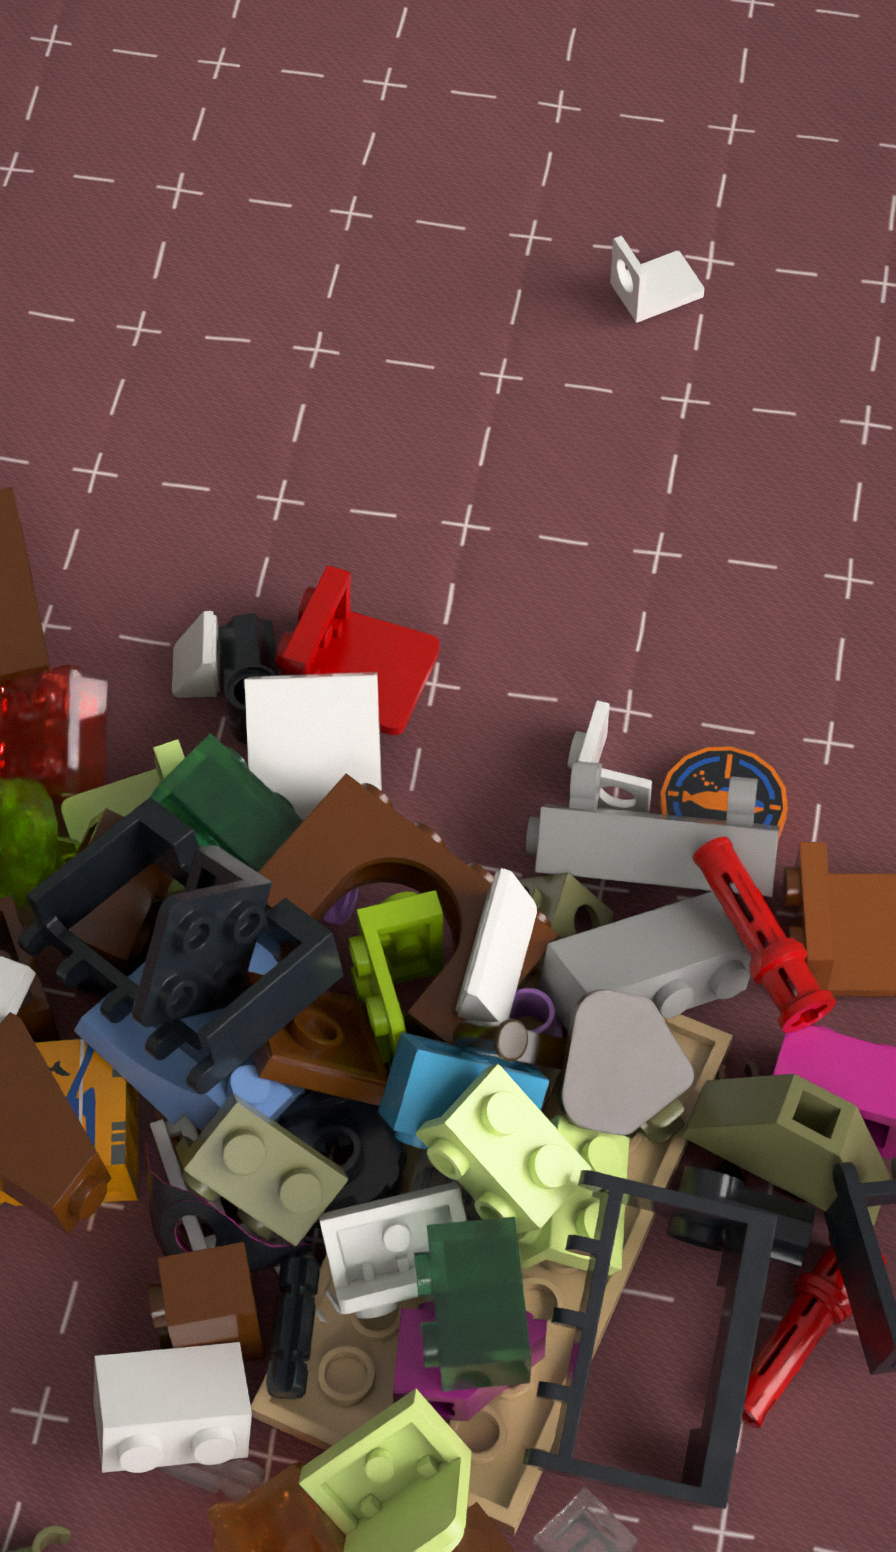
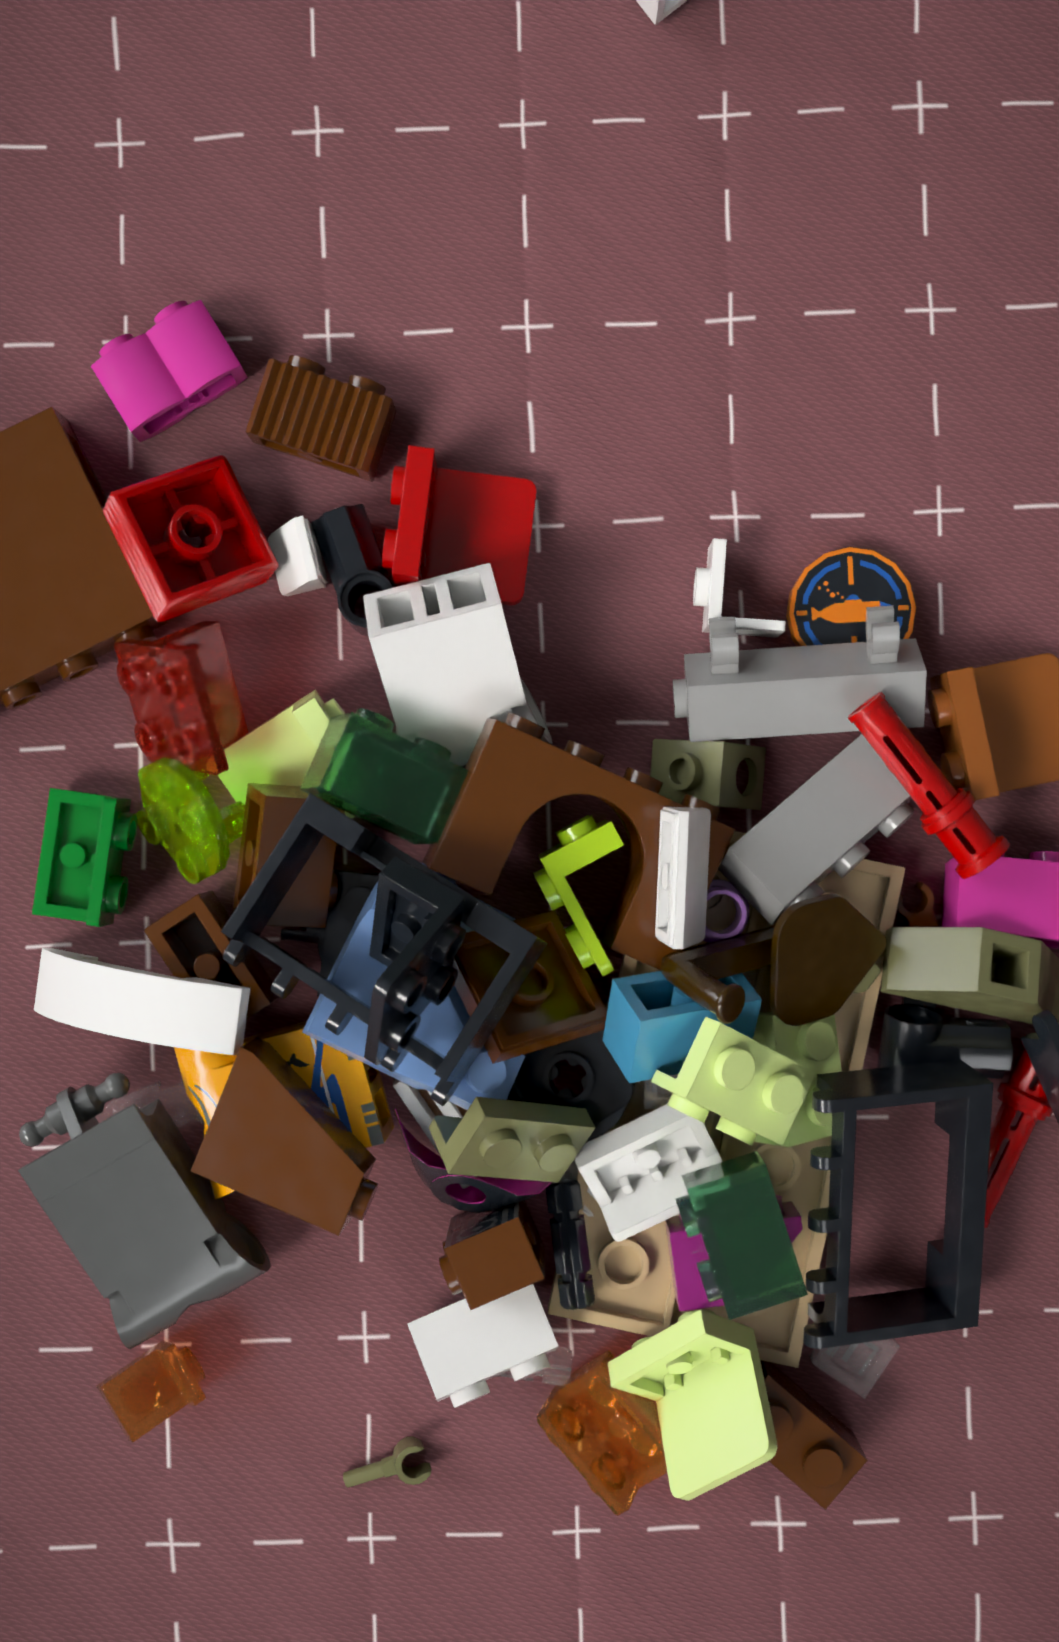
camera: 15 degrees left, 30 degrees up
none -> dark pink brick [91,300,247,442]
none -> red brick [103,455,278,622]
none -> reddish brown brick [245,355,396,482]

